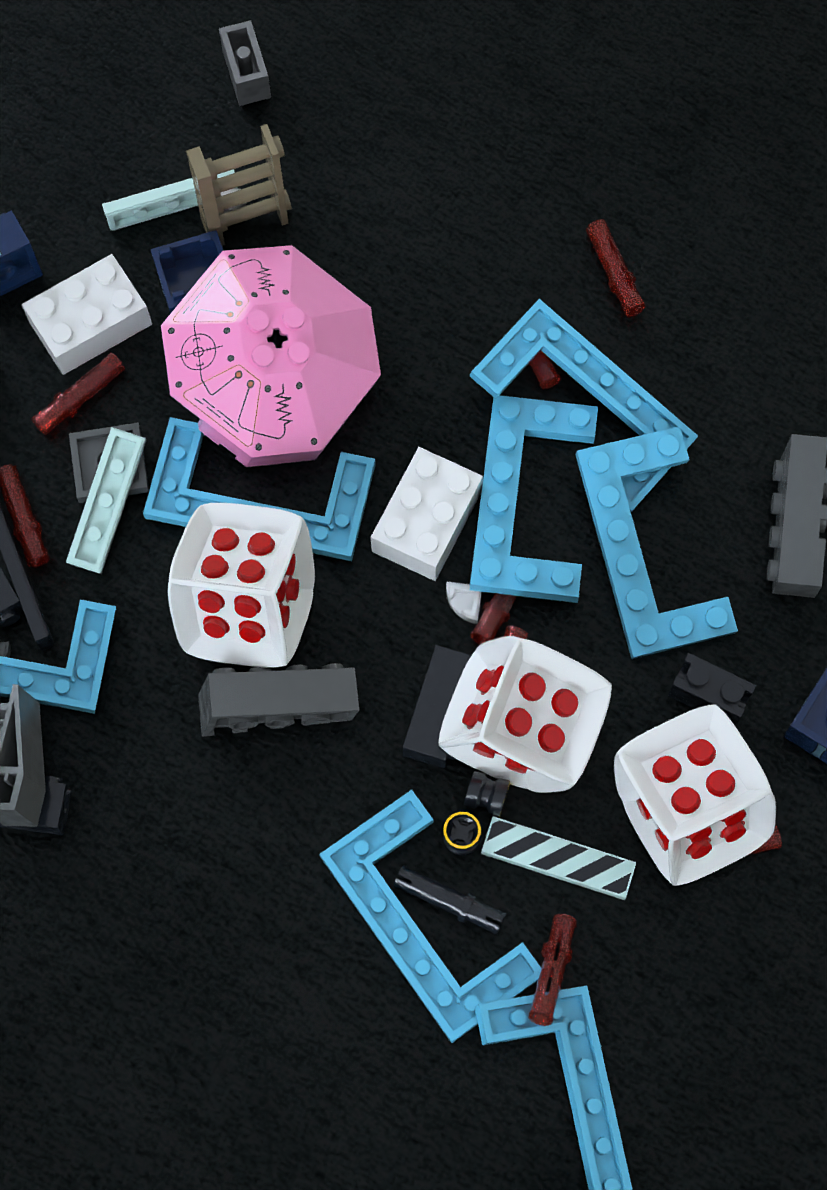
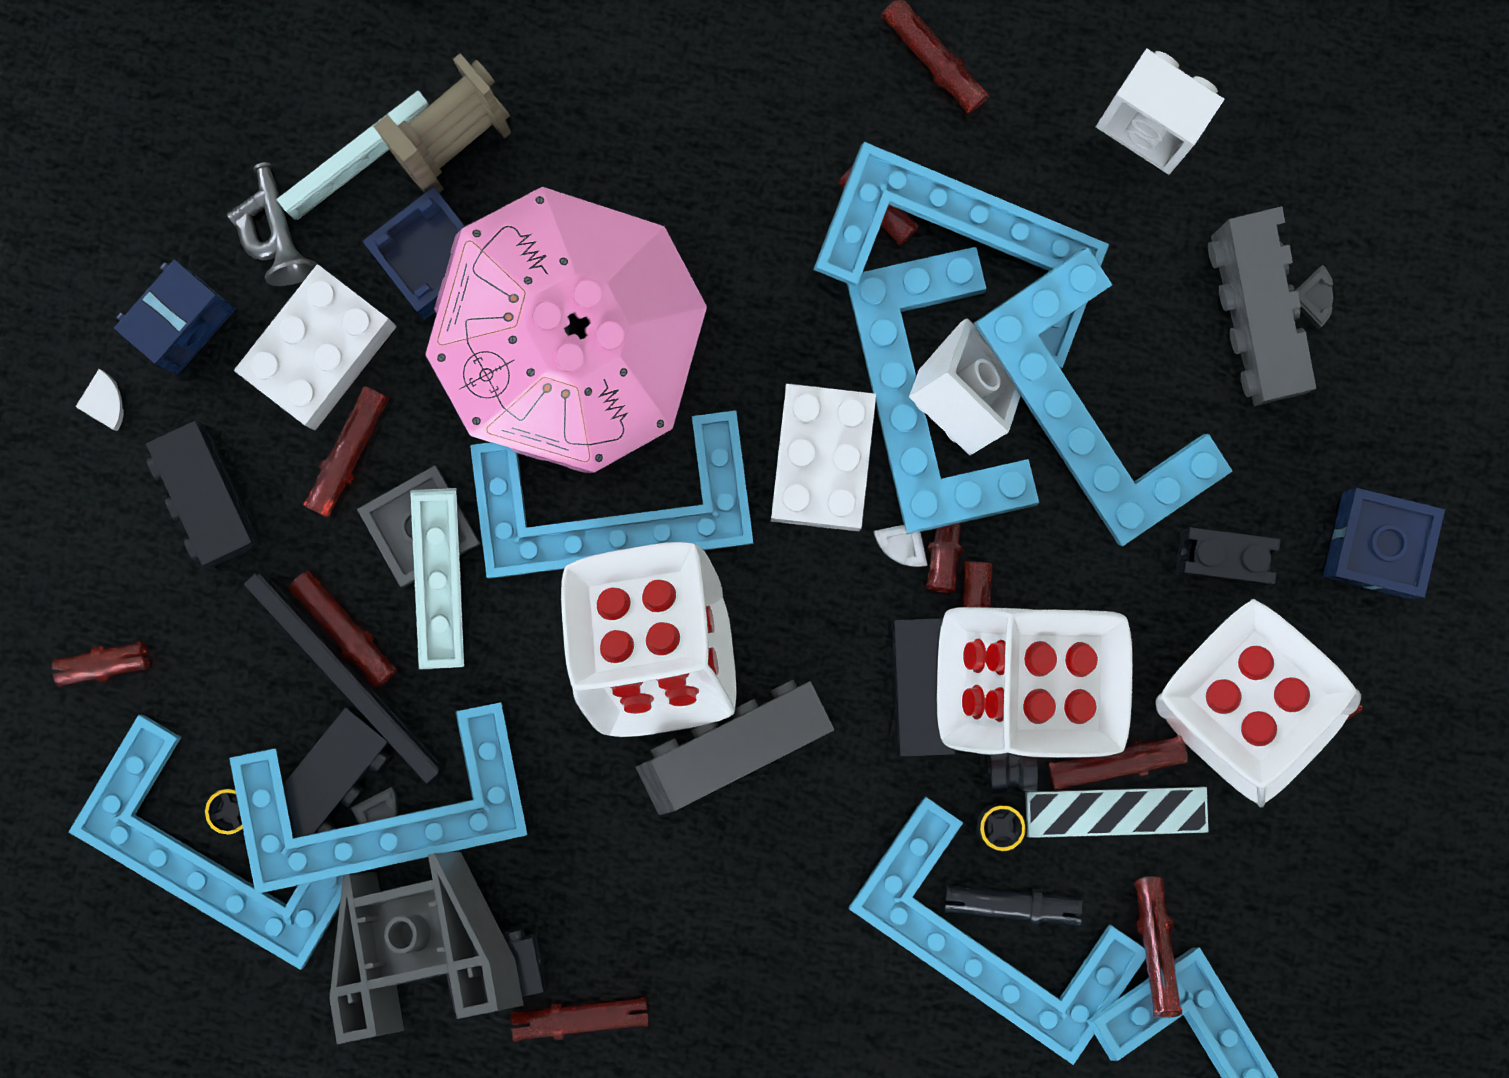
camera: 20 degrees left, 15 degrees up
none -> flat silver piece [227,162,317,286]
none -> clear red pin [511,997,649,1042]
none -> white slope [909,318,1021,455]
none -> clear red pin [1048,735,1187,791]
none -> white brick [1096,49,1224,174]

